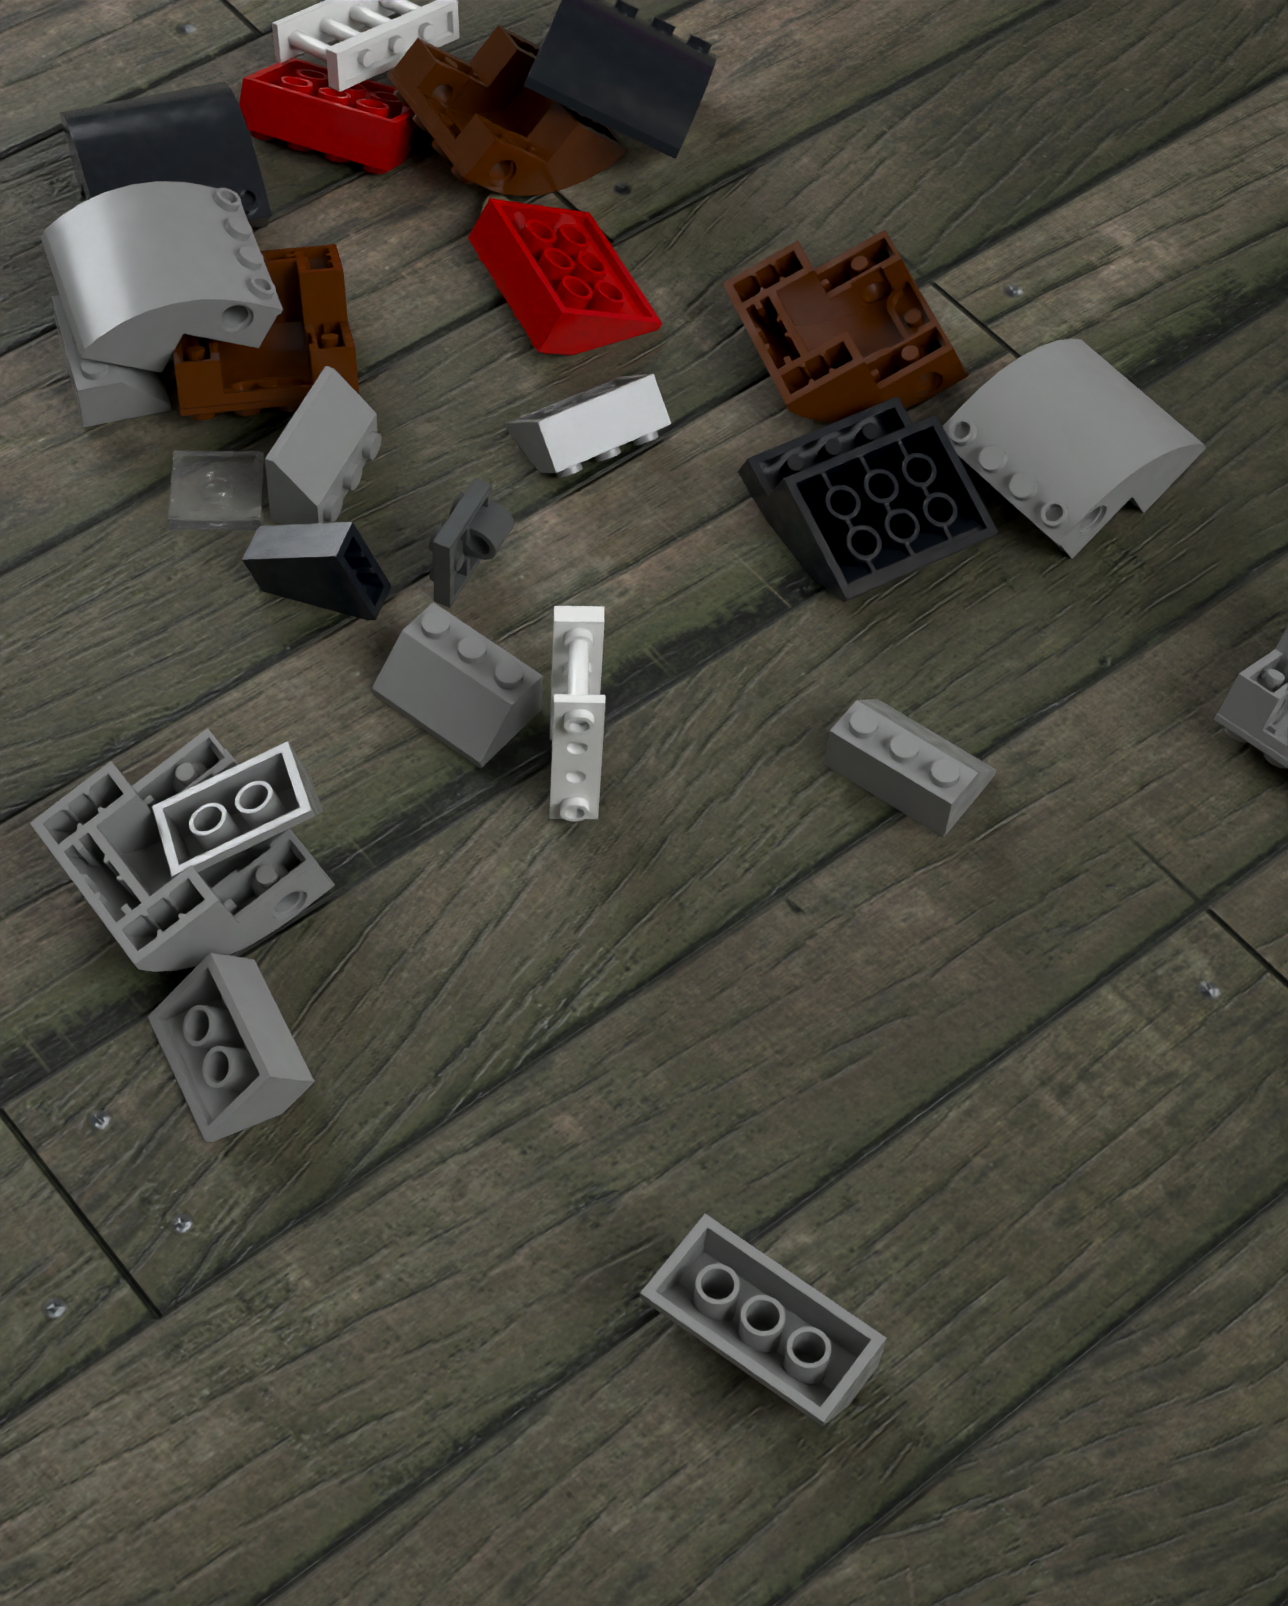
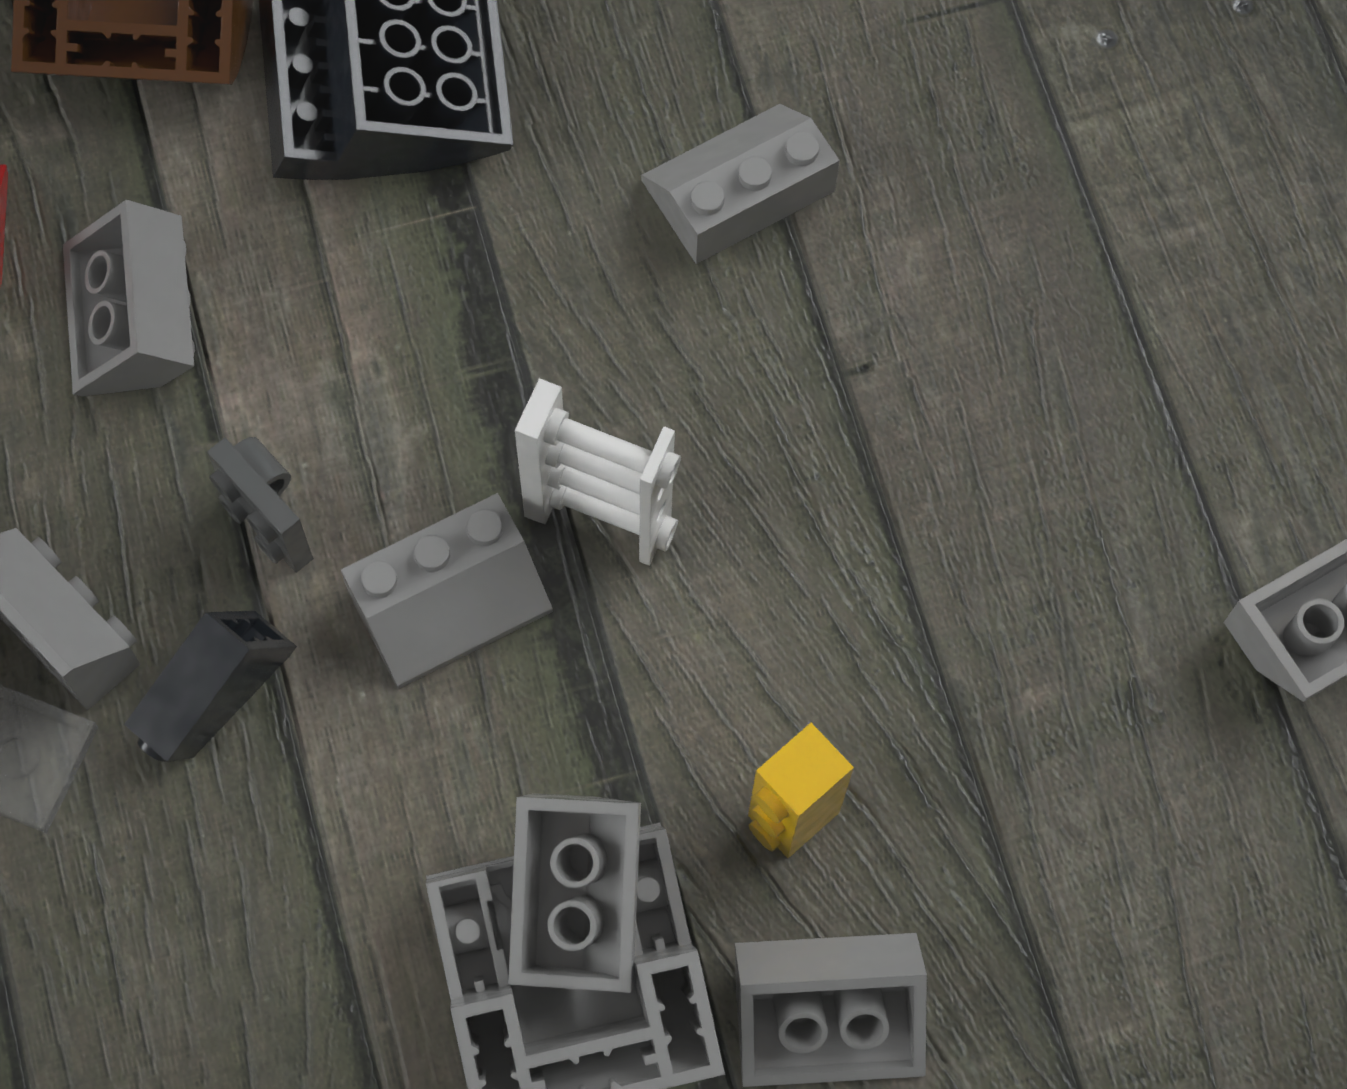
camera: 65 degrees left, 15 degrees up
none -> yellow brick [748,722,854,858]

